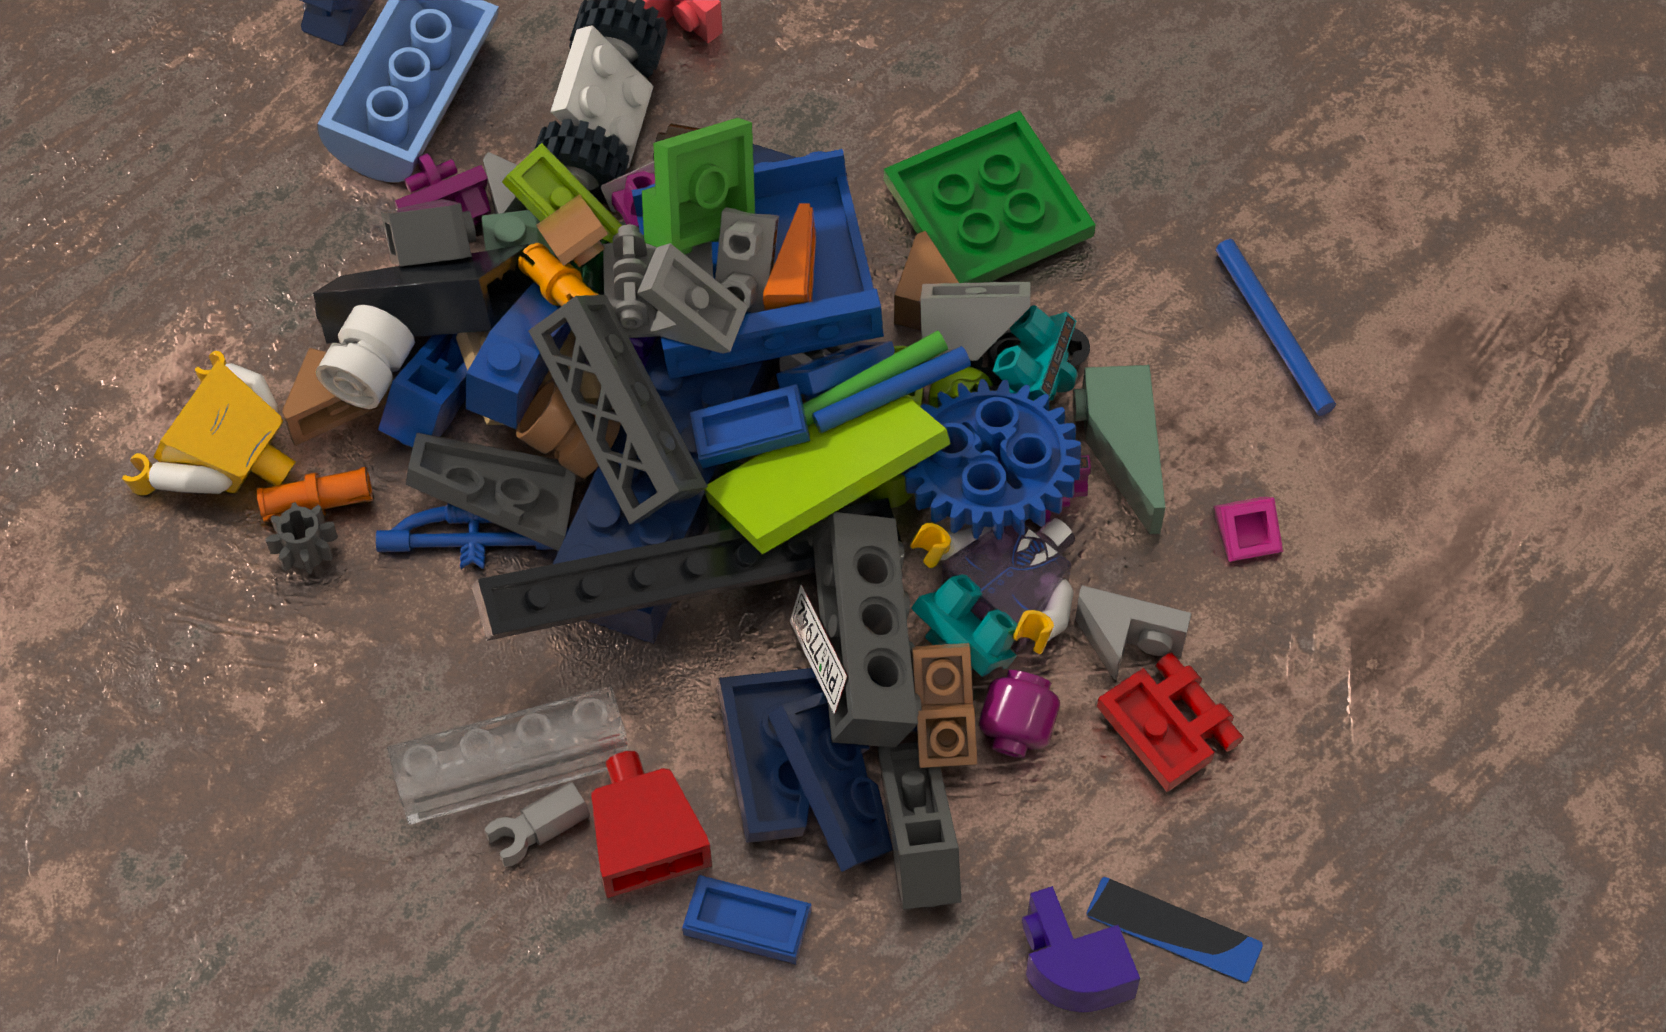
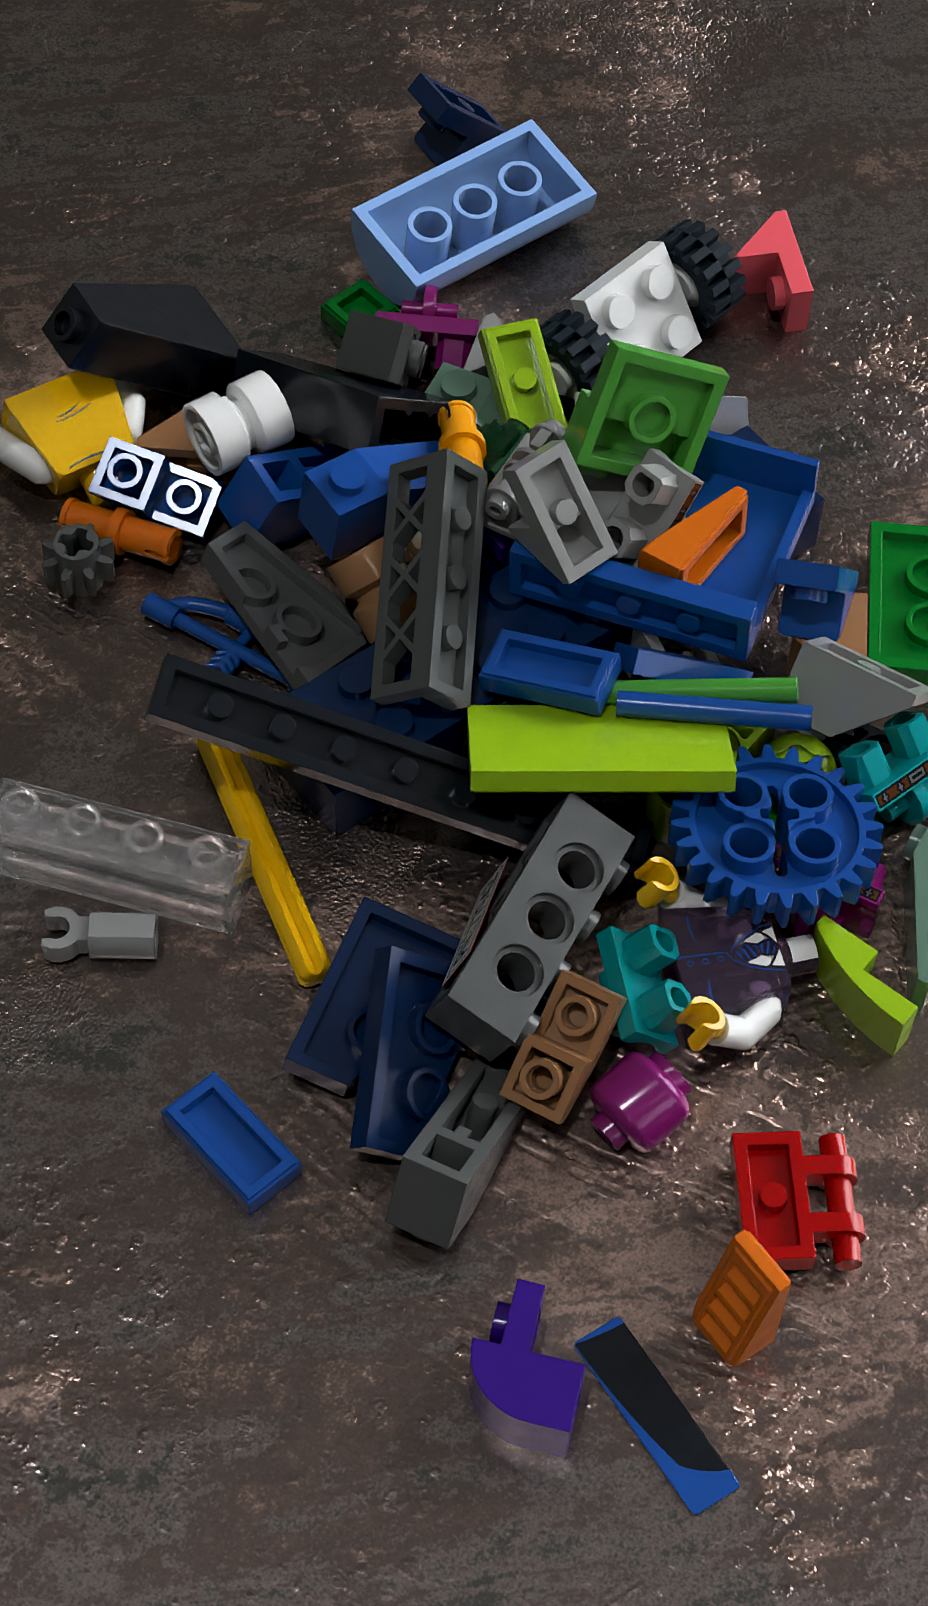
camera: 30 degrees right, 5 degrees down
medium nougat slope [536,194,608,267] -> none
red torso [591,751,712,898] -> none
light grey slope [1075,585,1192,680] -> none
none -> black slope [41,283,242,399]
none -> slope [88,436,226,542]
none -> yellow axle [196,738,331,988]
none -> green tile [320,278,400,337]
none -> orange slope [692,1229,791,1367]
none -> blue slope [774,558,859,642]
none -> lime slope [809,915,918,1057]

